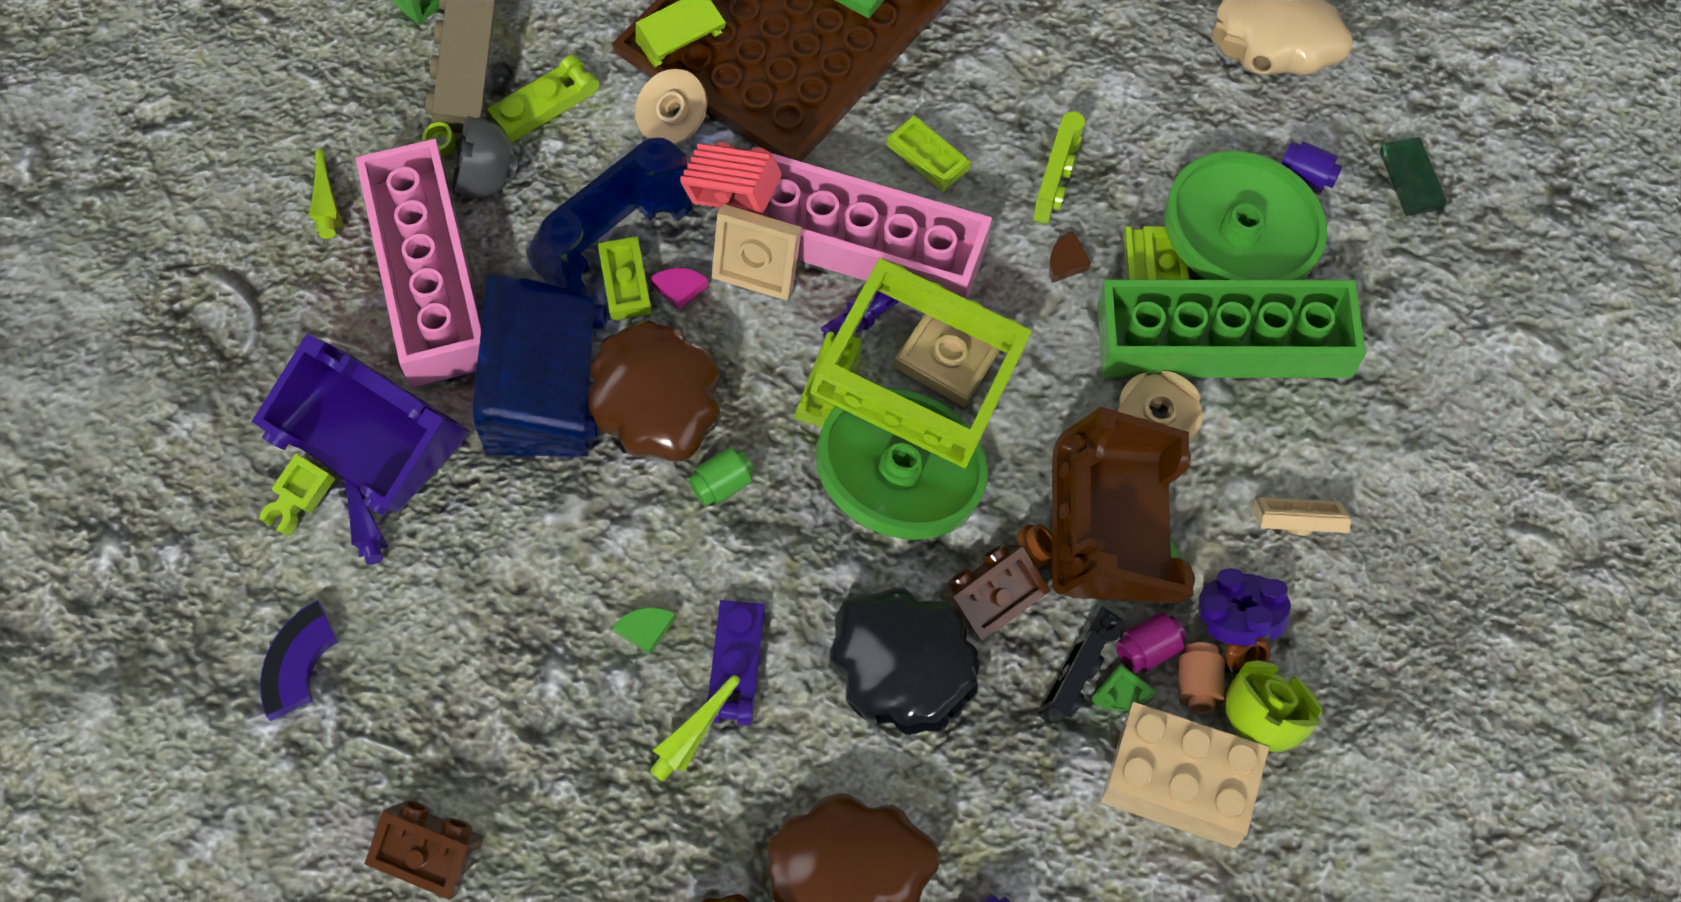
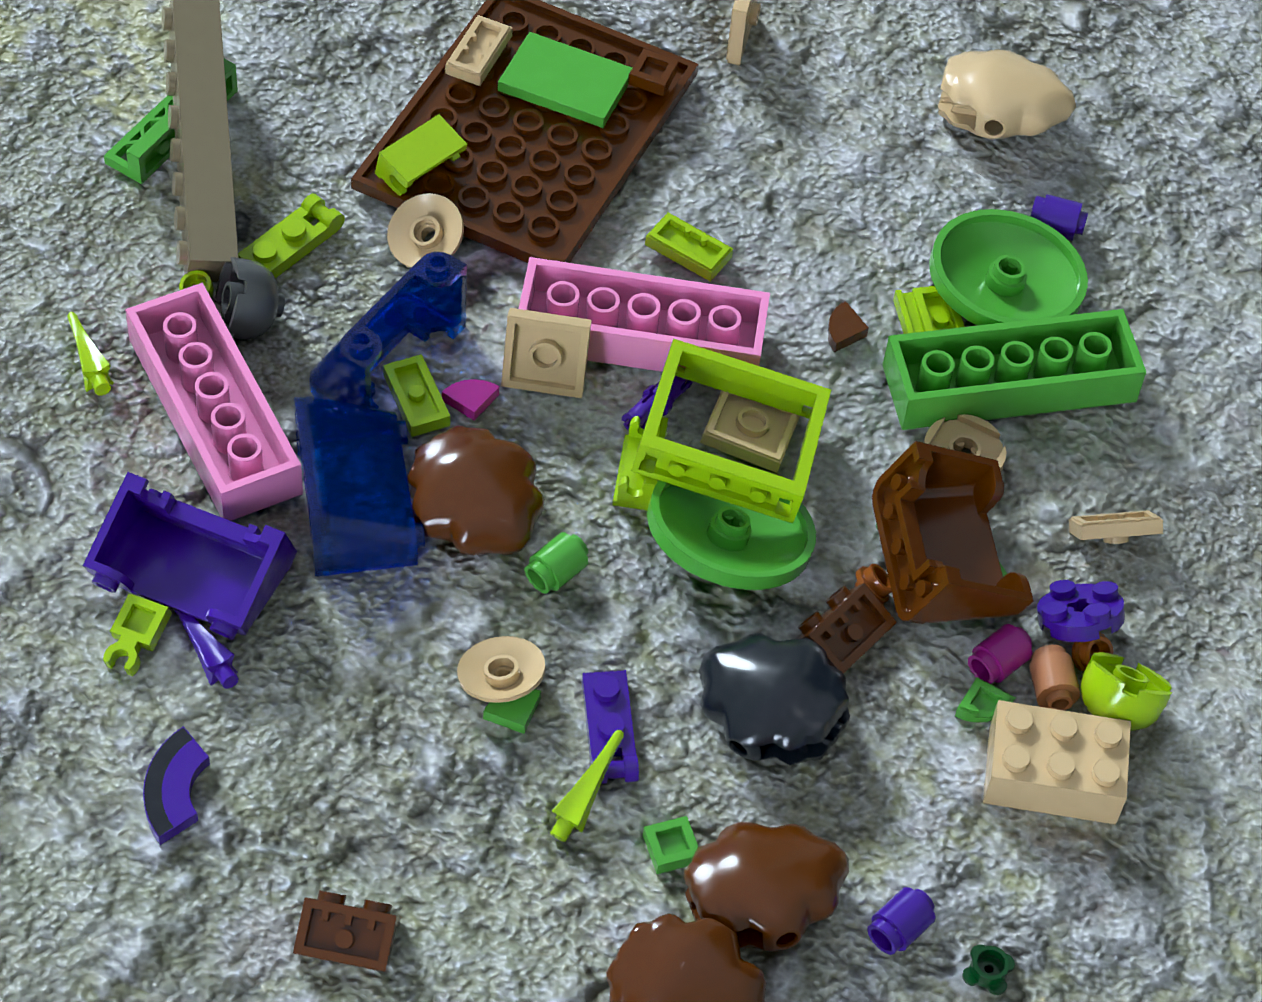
camera: 15 degrees left, 10 degrees down
coral brick [680,142,782,215] -> none
lime plate [1033,111,1085,224] -> none
black hinge [1037,606,1124,724] -> none
clear green tile [1379,137,1447,216] -> none
none -> tan dish [457,636,546,703]
none -> bright green tile [643,816,698,874]

